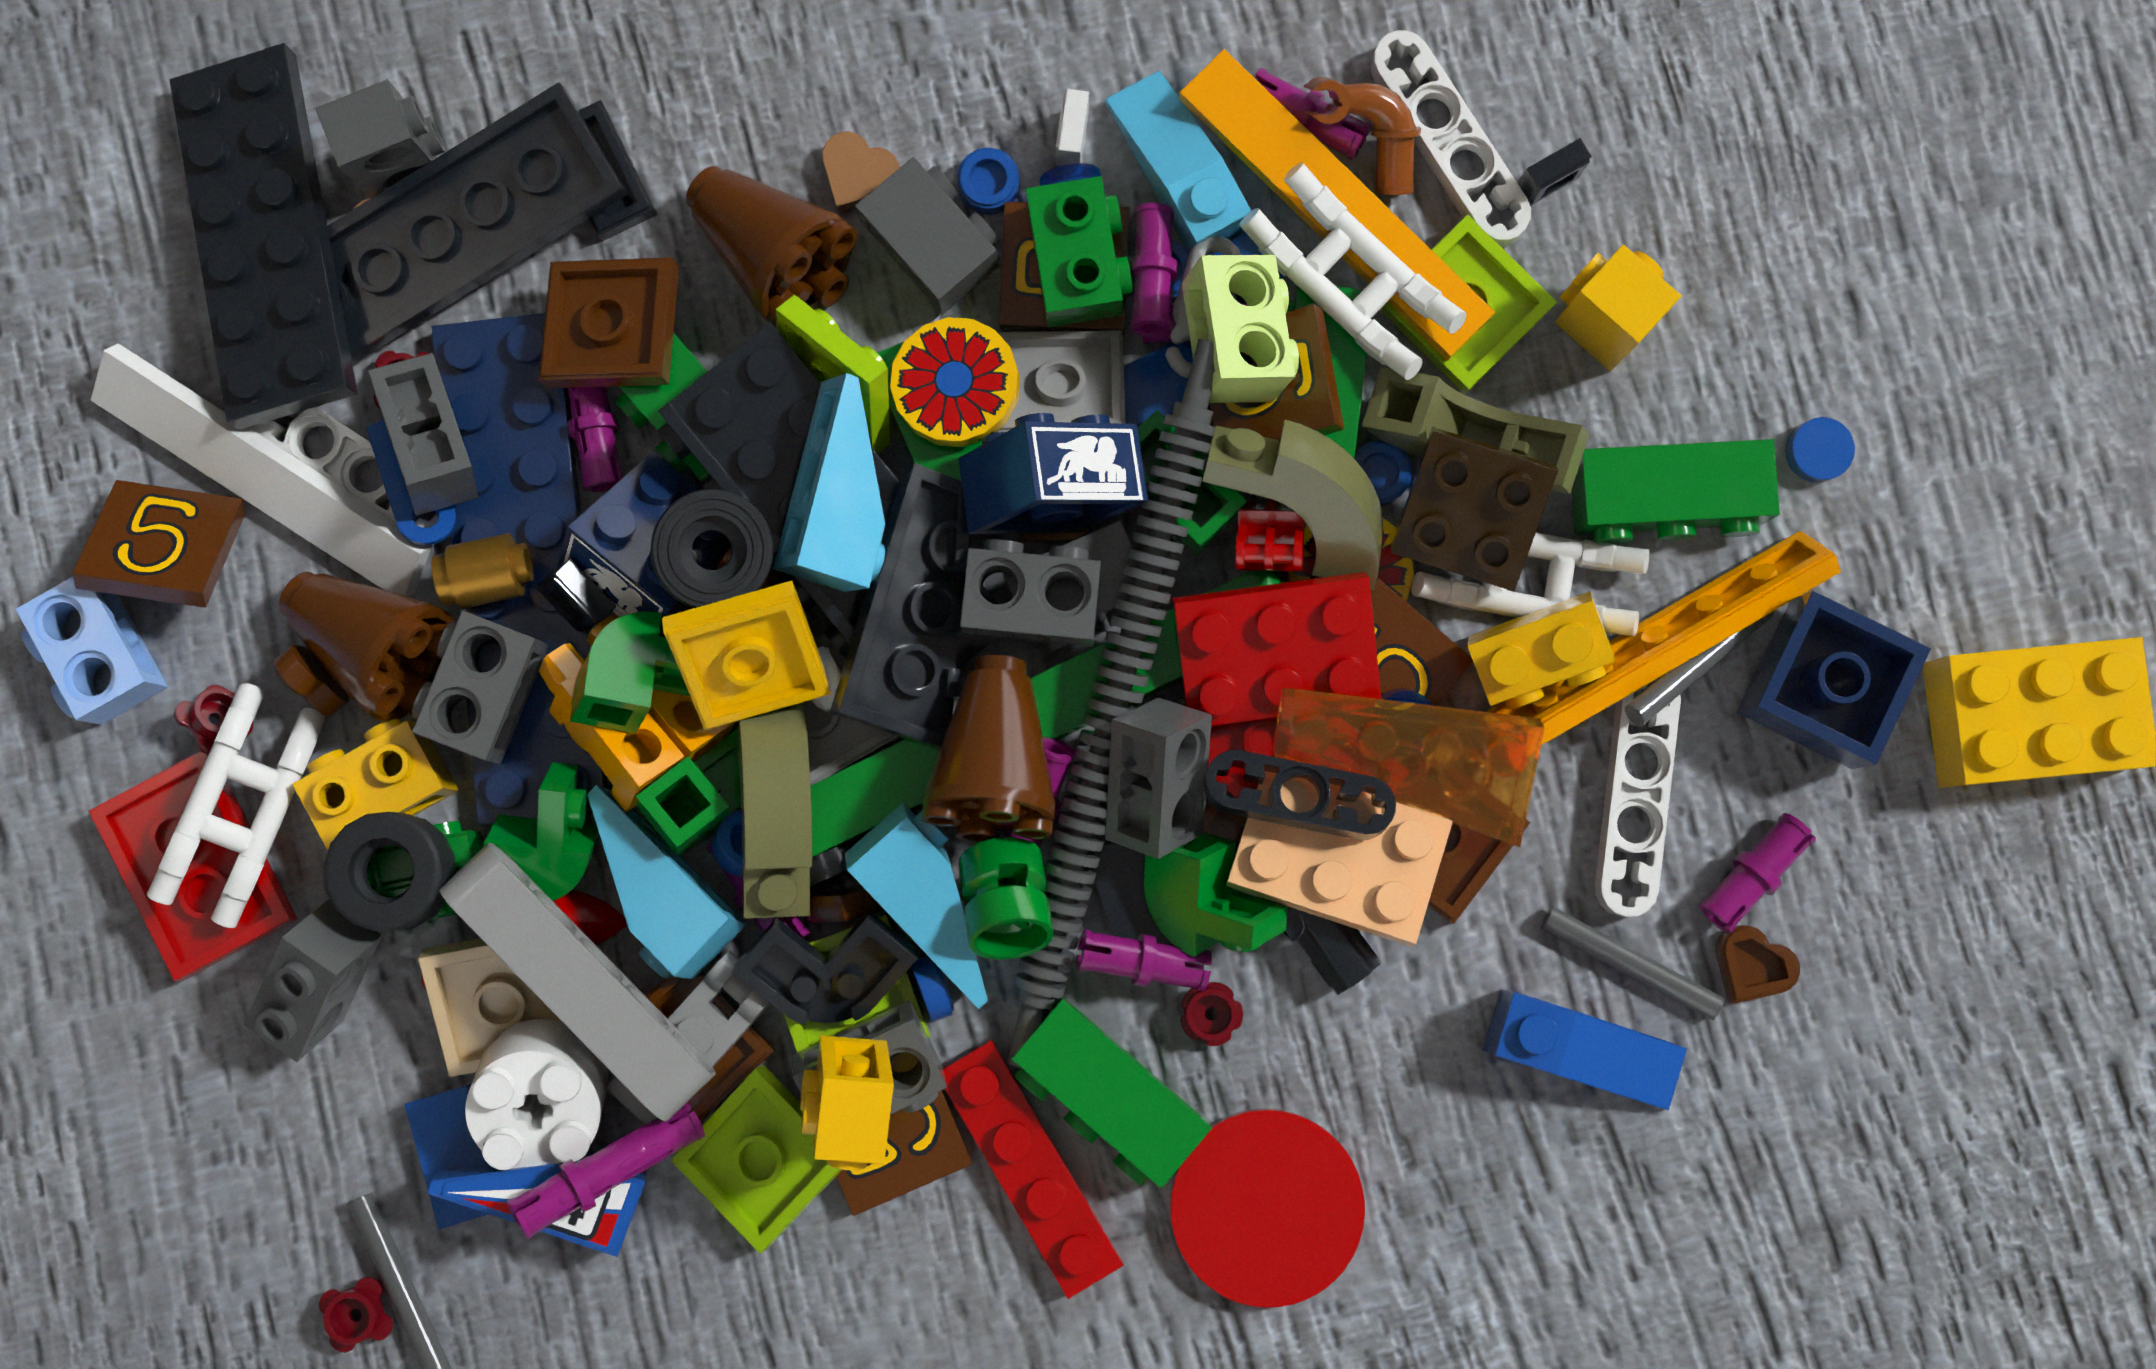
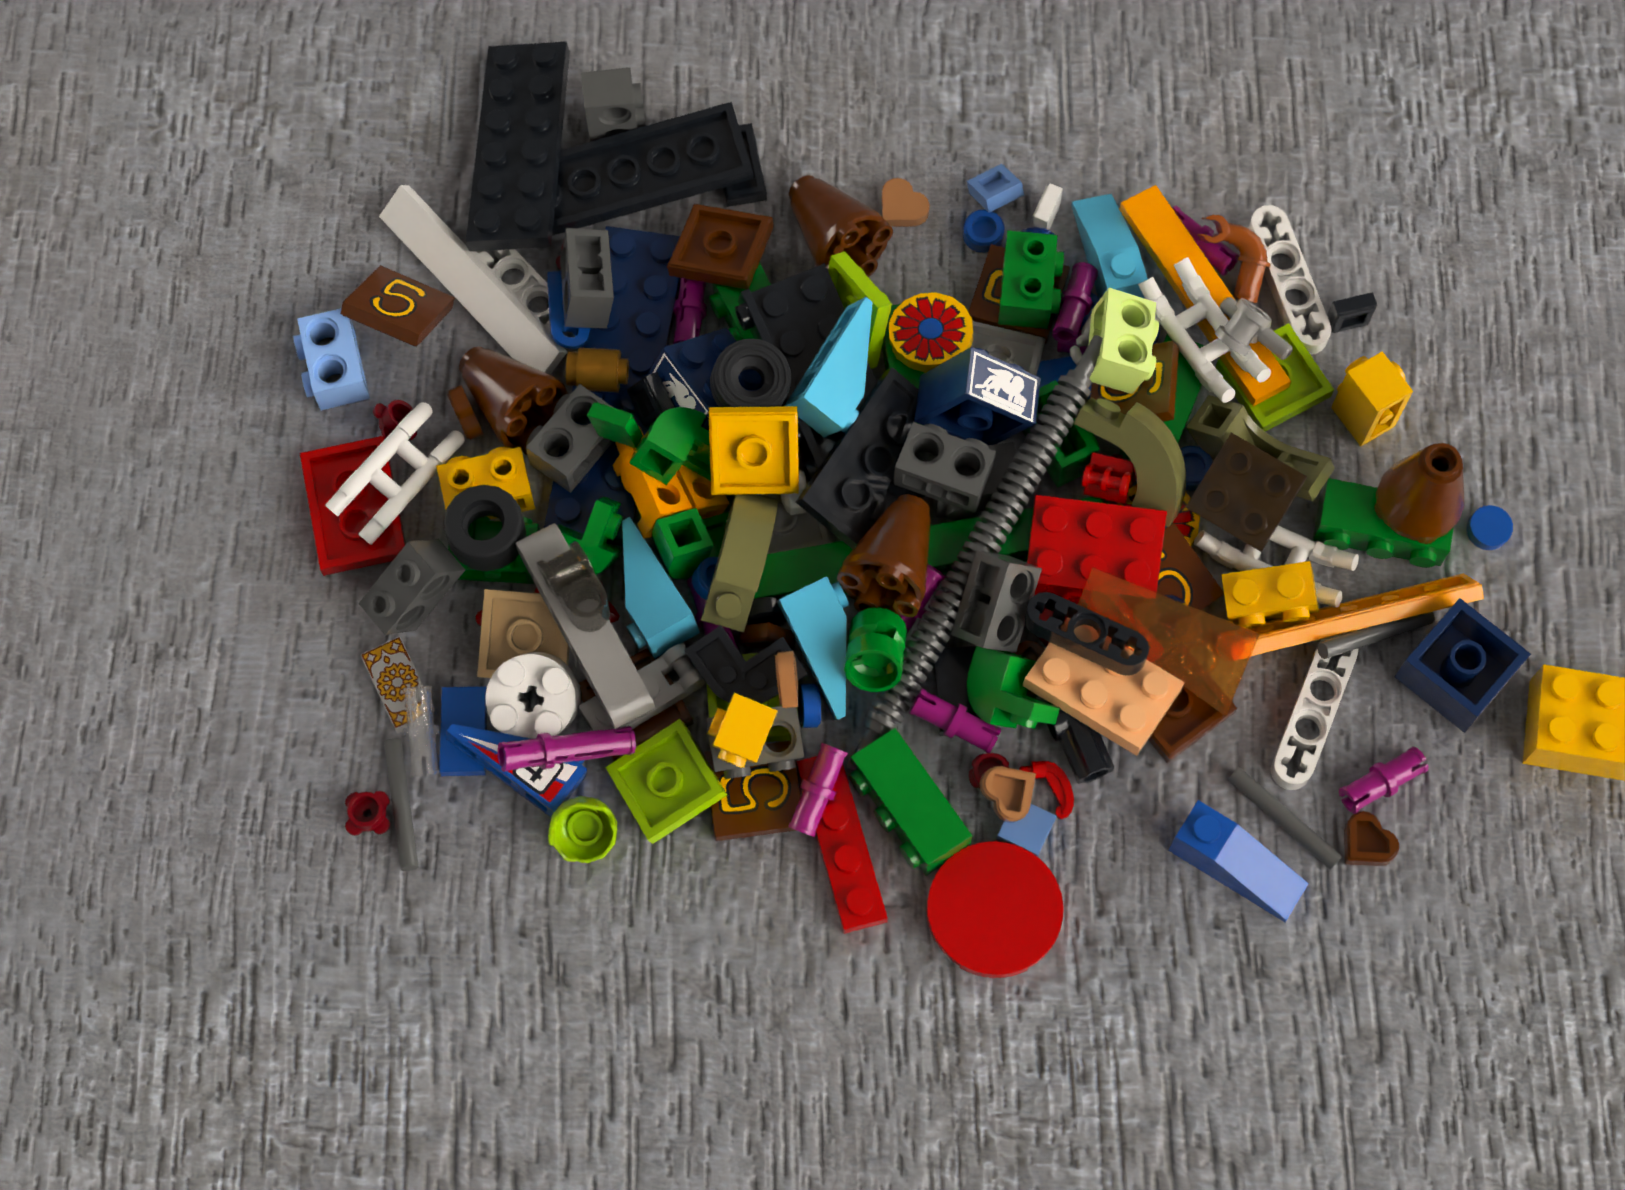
camera: 15 degrees right, 15 degrees down
dark grey brick [855,156,999,315] -> none
none -> tile [360,636,437,734]
none -> clear pin [403,686,440,777]
none -> clear smoke piece [536,541,610,632]
none -> lime hair [548,795,618,863]
none -> green tile [587,402,643,448]
none -> medium nougat tile [775,651,798,708]
none -> magenta pin [788,742,848,837]
none -> medium blue tile [967,164,1024,213]
none -> medium nougat tile [980,766,1036,822]
none -> medium blue tile [996,804,1057,857]
none -> red piece [1019,760,1074,820]
none -> light grey piece [1215,297,1293,360]
none -> reddish brown cone [1375,443,1465,544]

